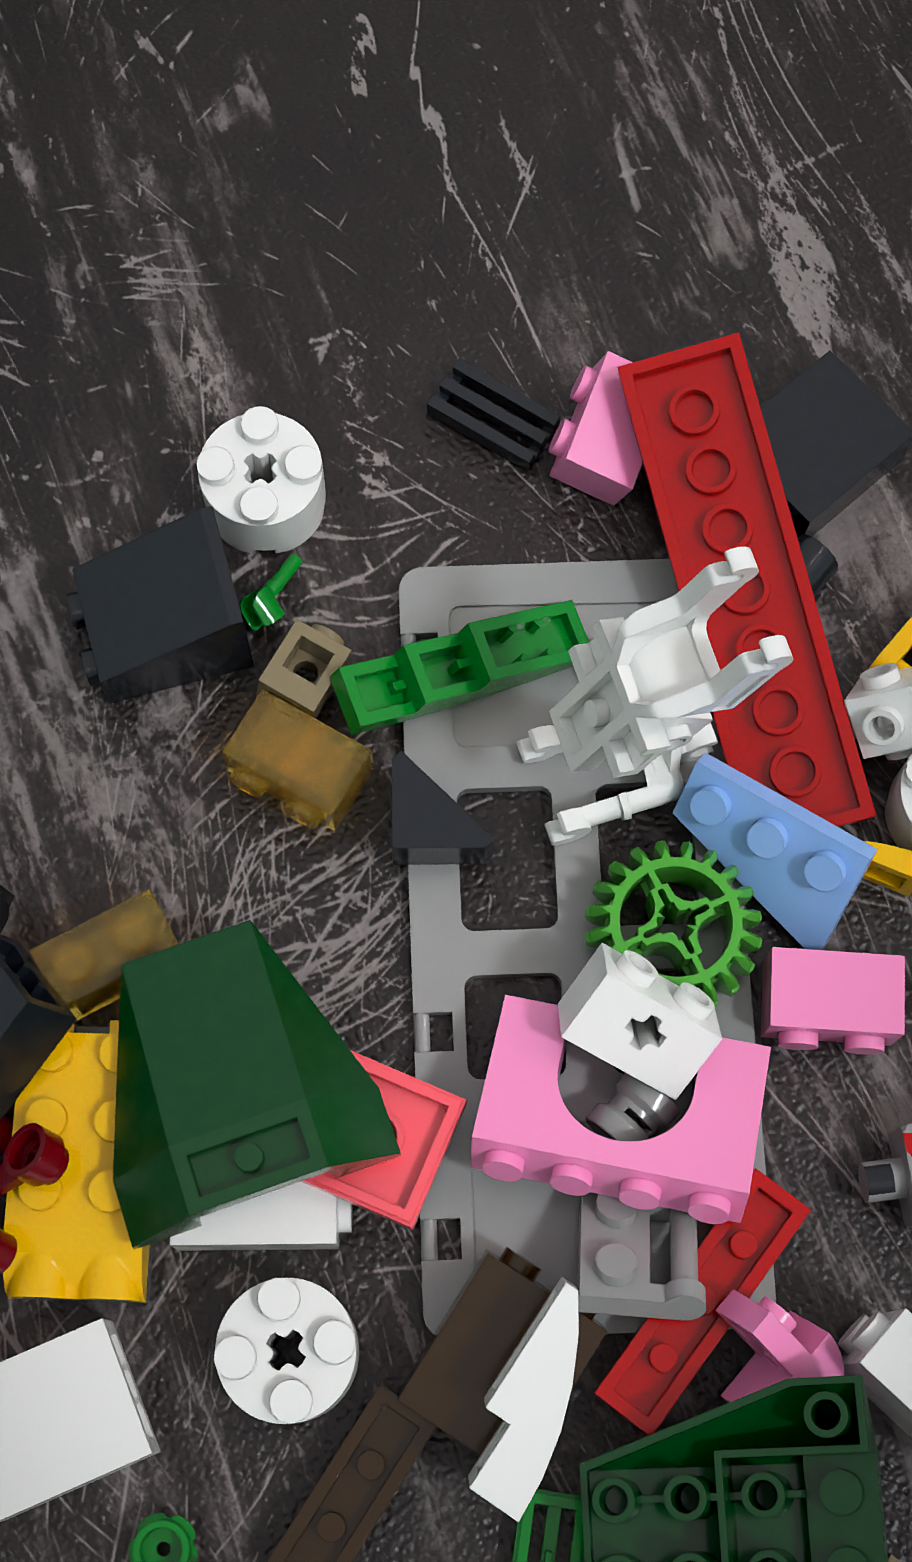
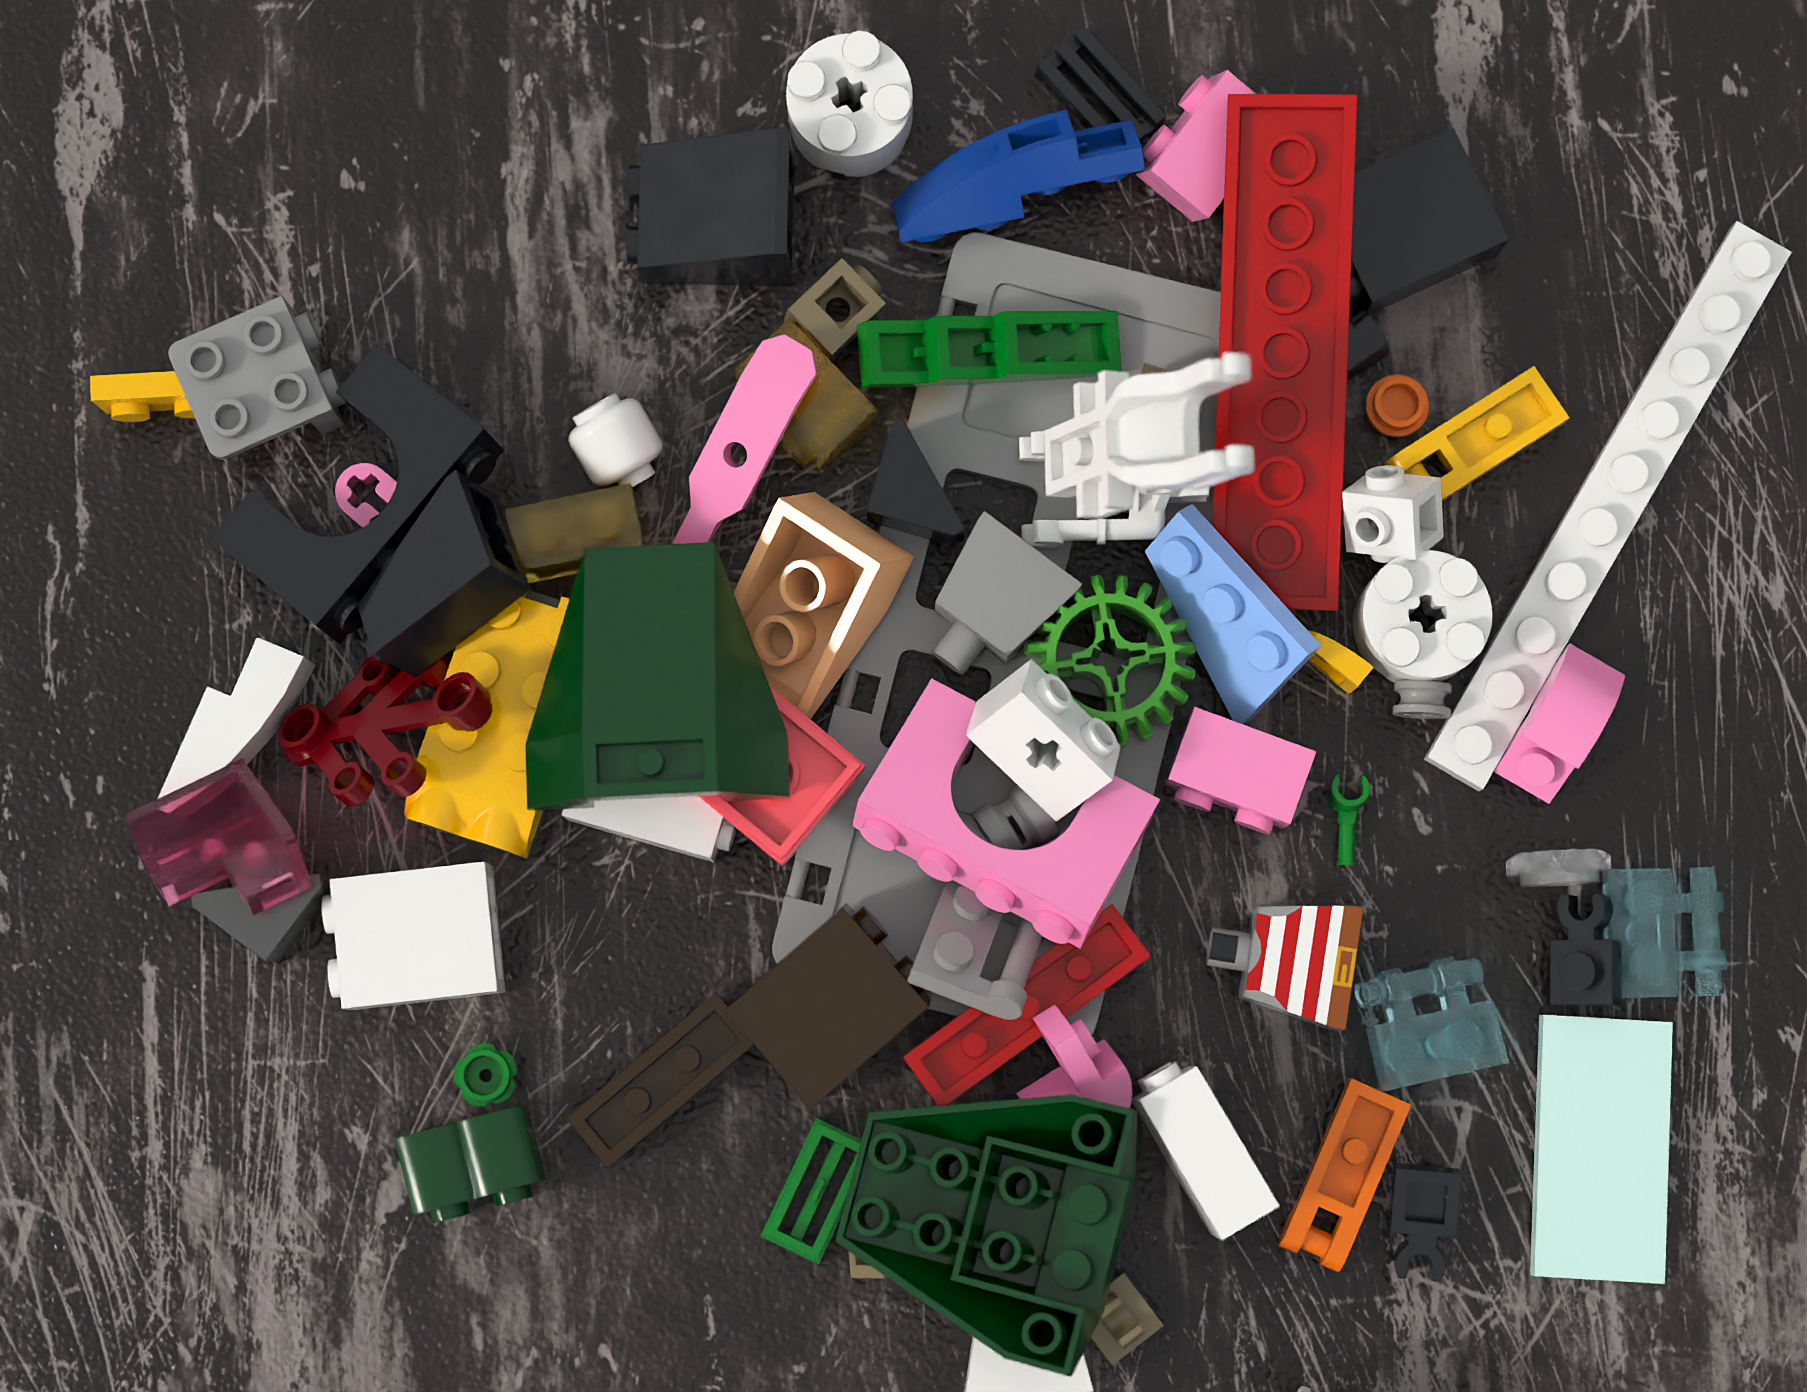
camera: 20 degrees right, 10 degrees up
white brick [214,1278,359,1424] -> none
green hand [239,554,303,631] -> none
white slope [468,1277,579,1522] -> none
none -> white head [568,393,663,491]
none -> bright pink piece [672,334,818,544]
none -> light nougat slope [734,492,915,719]
none -> blue slope [892,110,1145,243]
none -> light grey torso [932,511,1082,675]
none -> orange plate [1365,374,1429,438]

